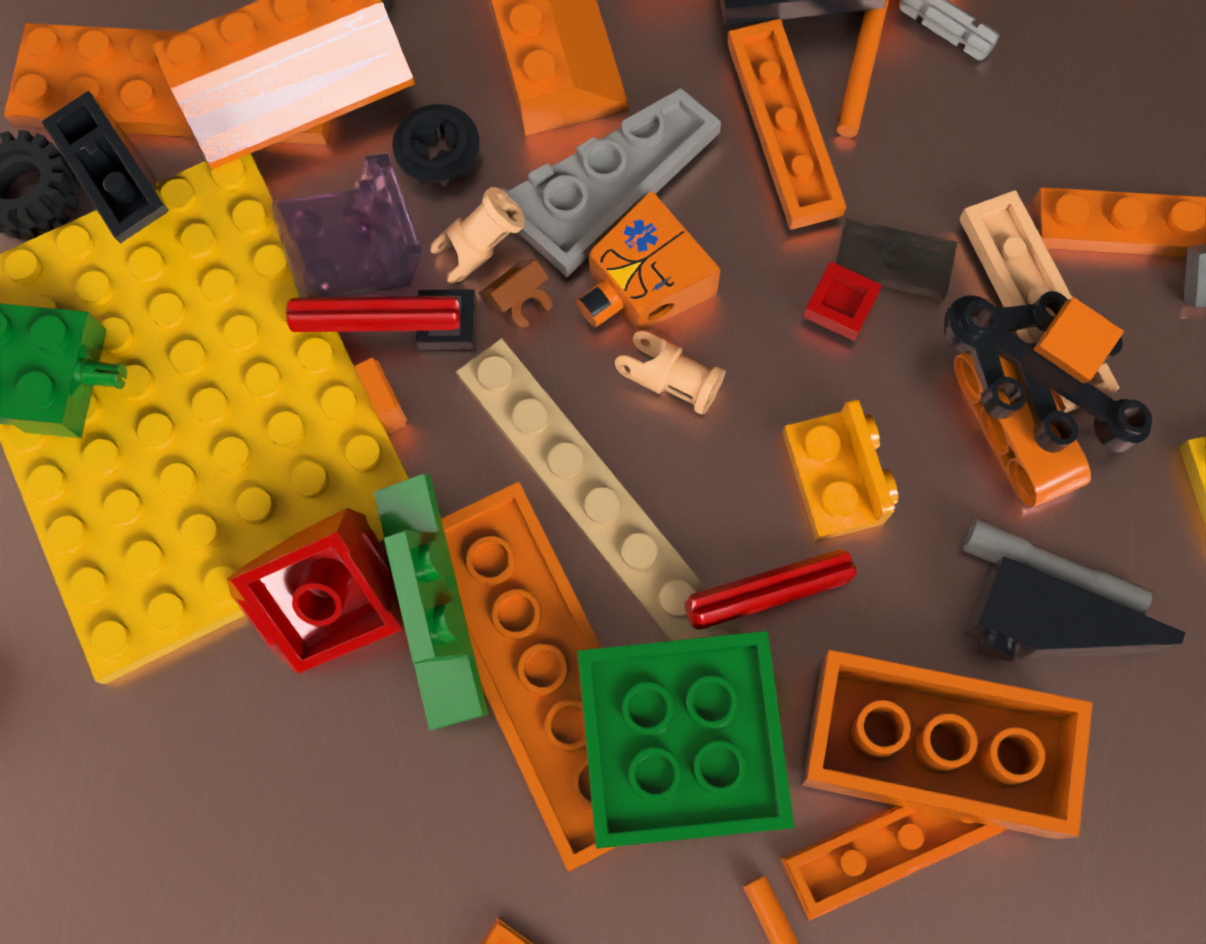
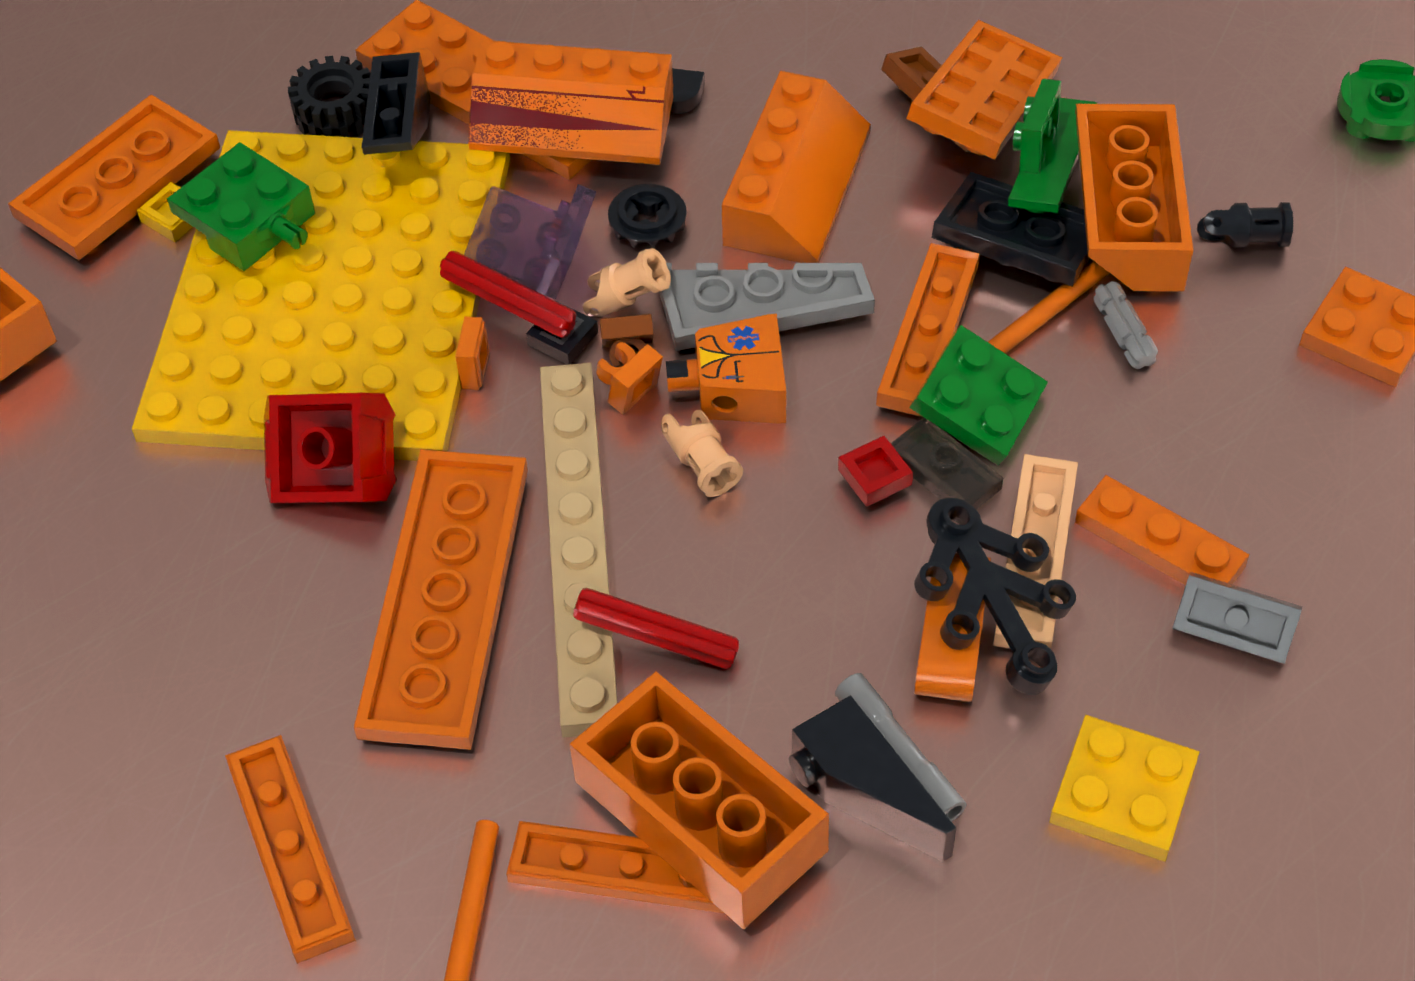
camera: 30 degrees right, 20 degrees down
green bracket [374,473,489,731] -> none
green plate [577,631,795,849] -> none
light orange bracket [782,399,898,542] -> none
orange tile [1033,297,1124,384] -> none
none -> orange tile [596,342,663,415]
none -> green plate [909,325,1048,466]

